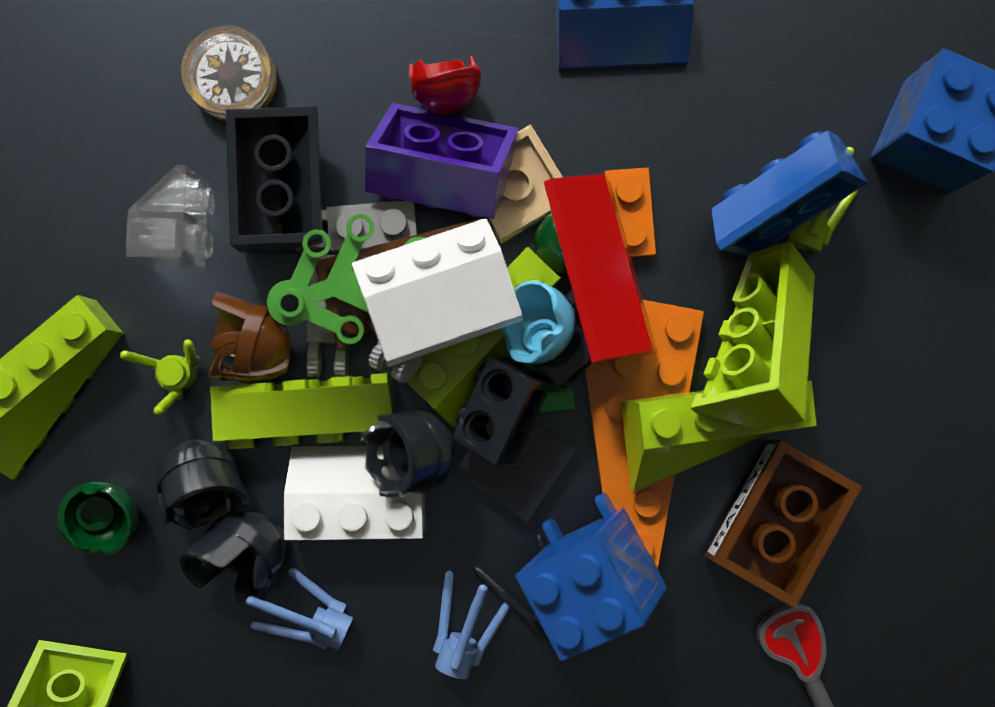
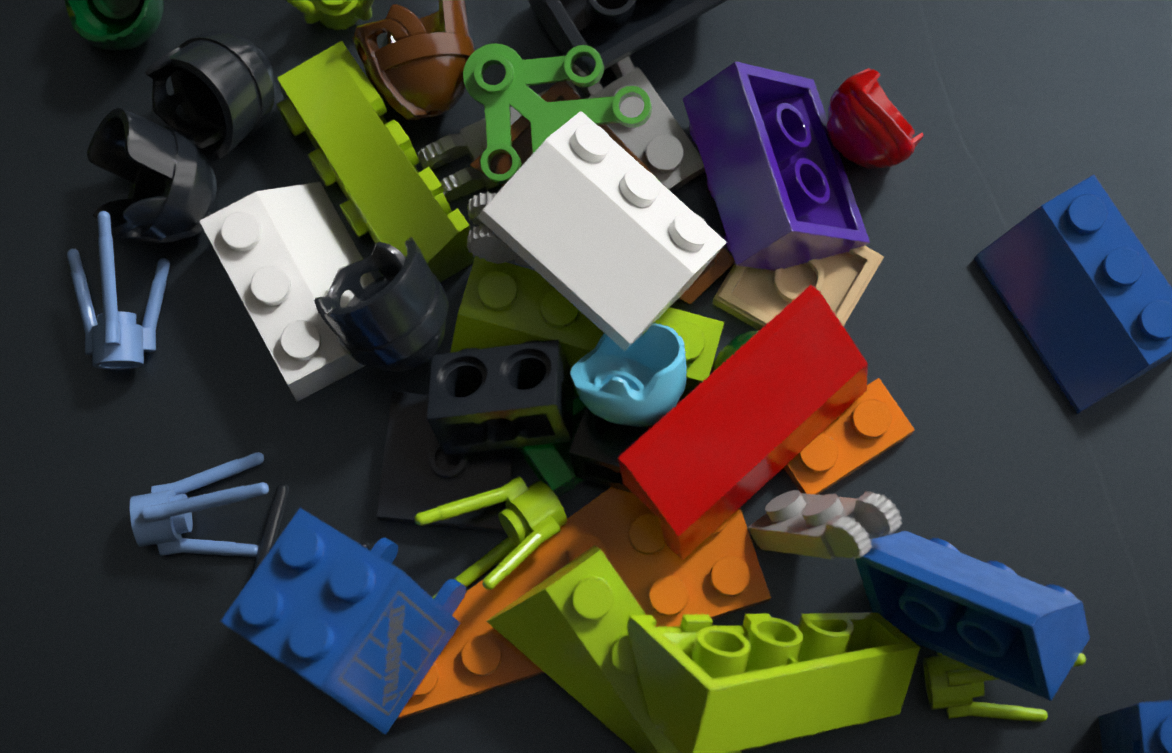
camera: 60 degrees right, 10 degrees down
none -> lime plant [415,476,567,599]
none -> light grey hinge [747,490,902,559]

